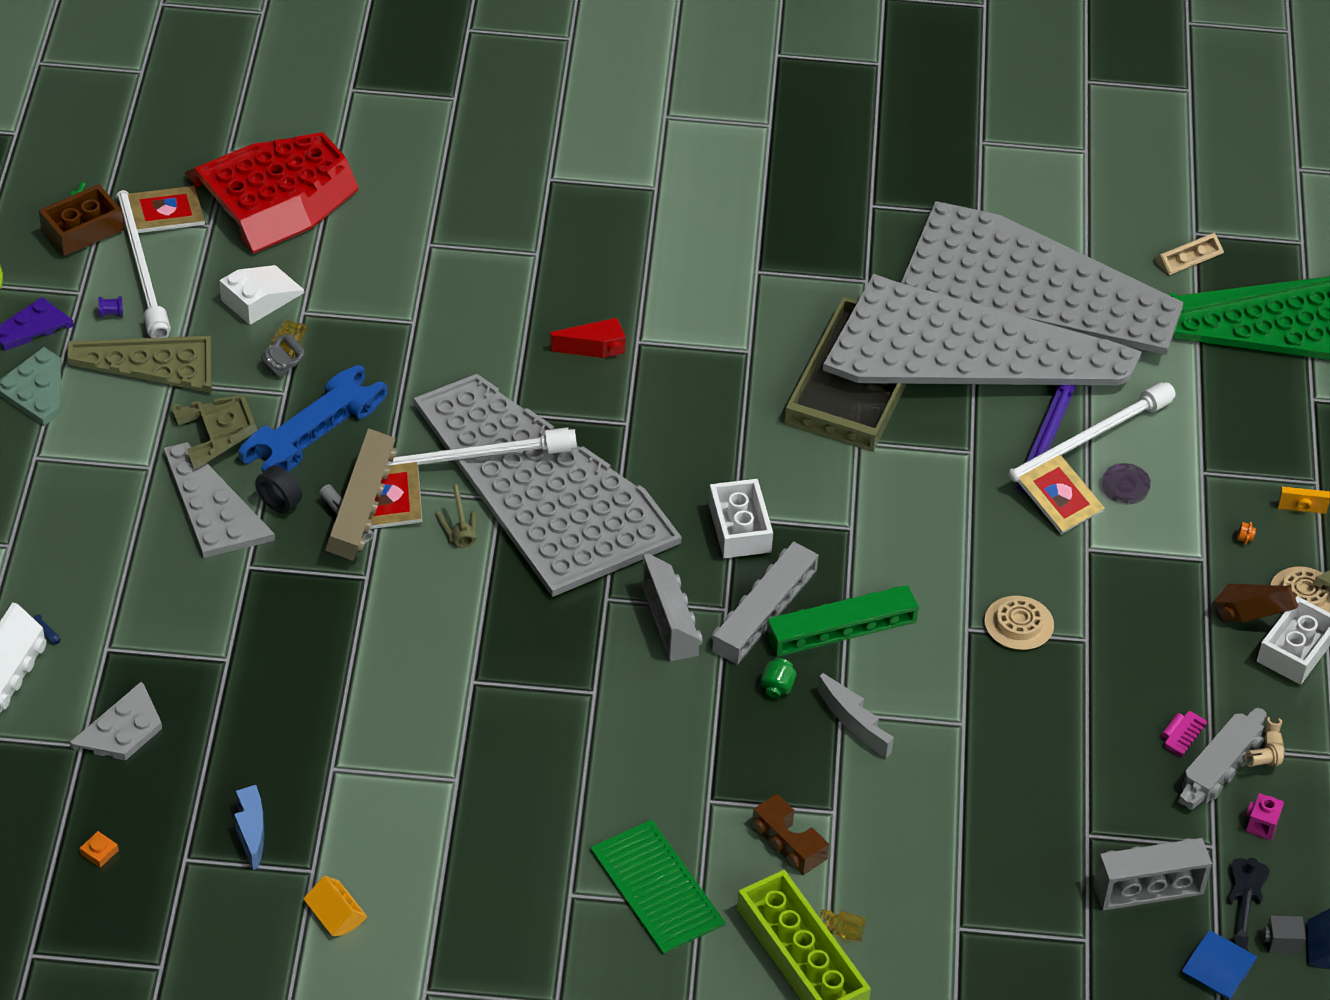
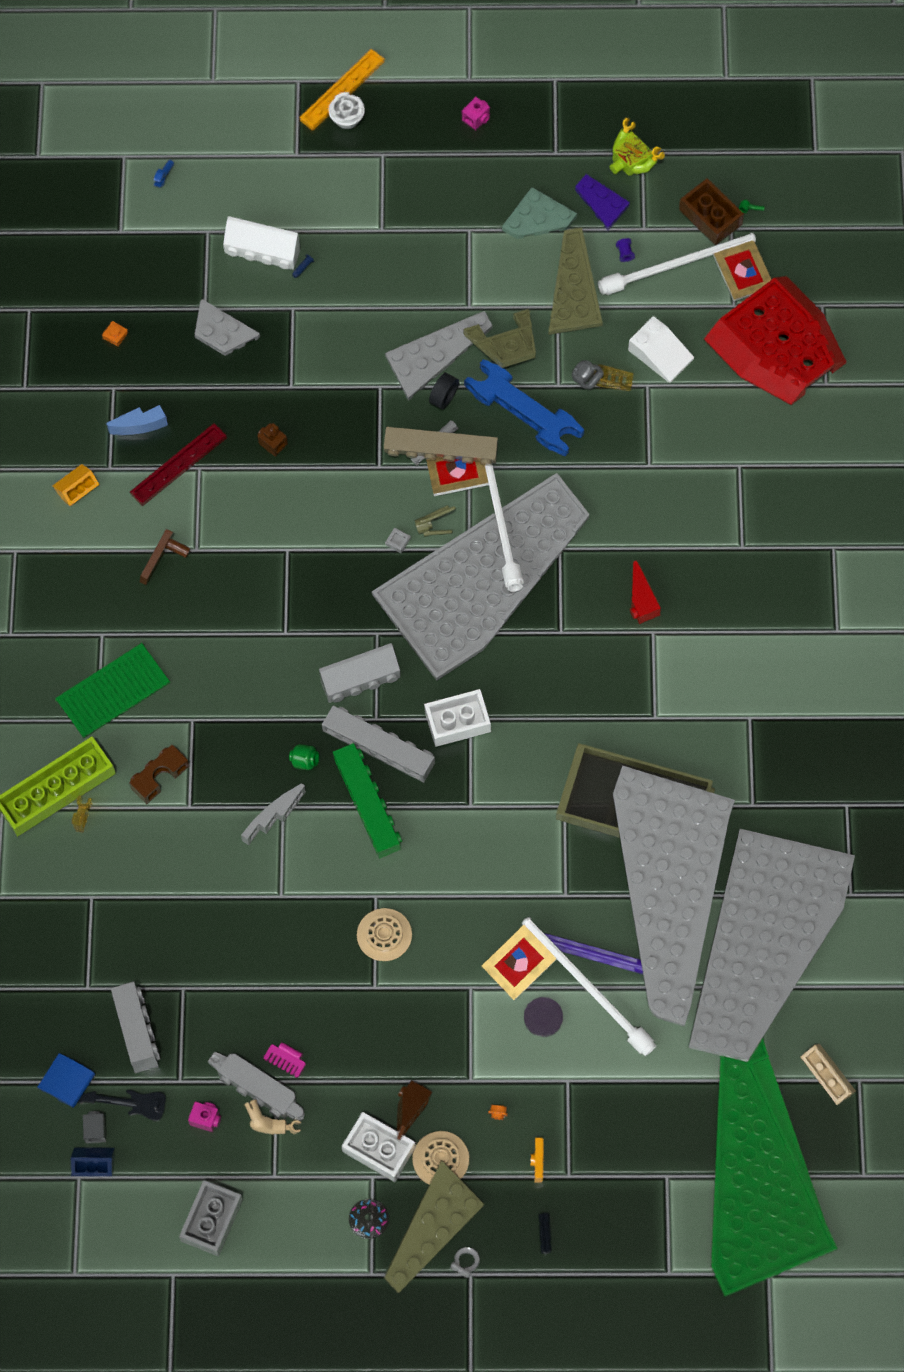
camera: 90 degrees right, 20 degrees up
none -> dark red tile [130,423,227,507]
none -> reddish brown piece [140,529,191,585]
none -> reddish brown brick [258,423,288,457]
none -> light grey tile [385,528,411,553]

